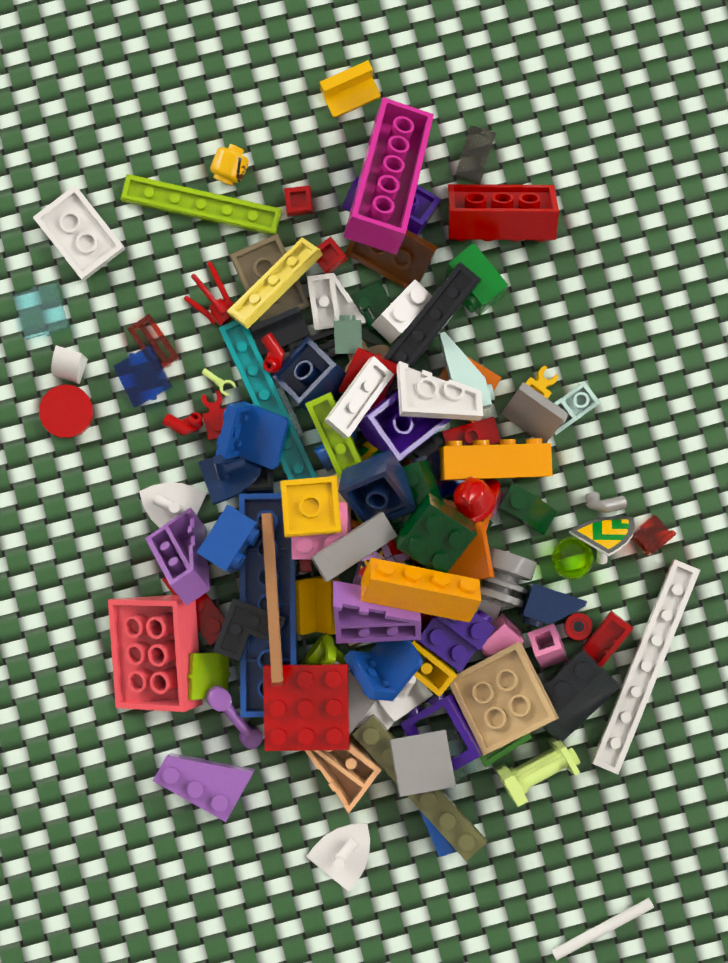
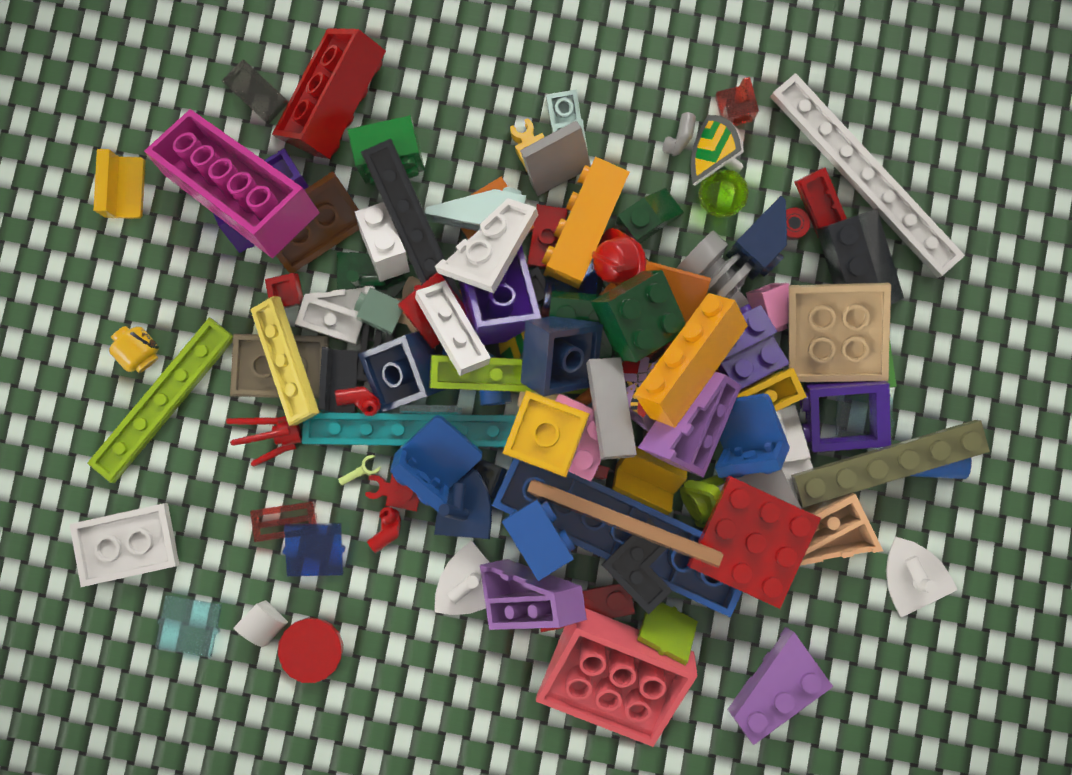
camera: 65 degrees left, 0 degrees up
medium lavender bar [206,686,263,749] -> none
red tile [284,185,314,217] -> none
light grey tile [389,730,456,797] -> none
yellowish green fence [494,736,581,807] -> none
bright pink brick [528,624,568,669] -> none

